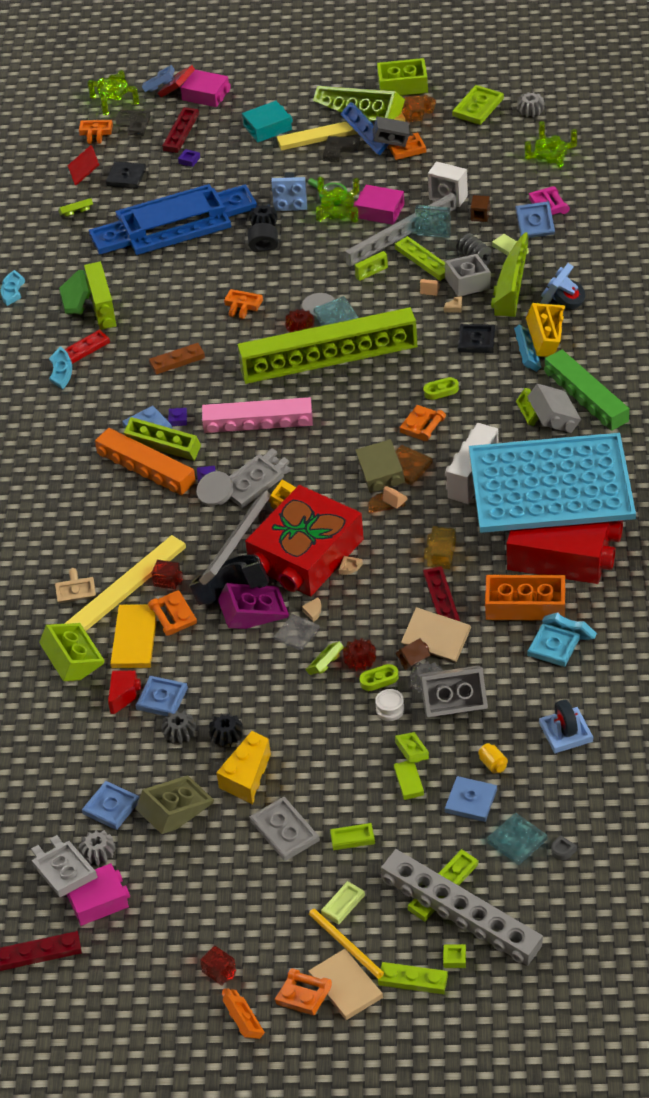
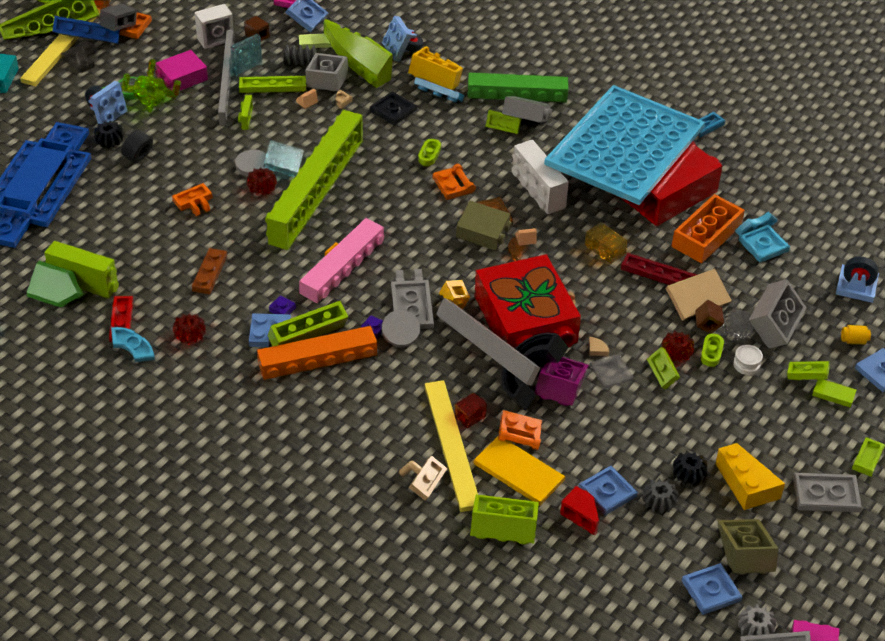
camera: 60 degrees left, 0 degrees up
none -> clear red gear [172,312,206,345]

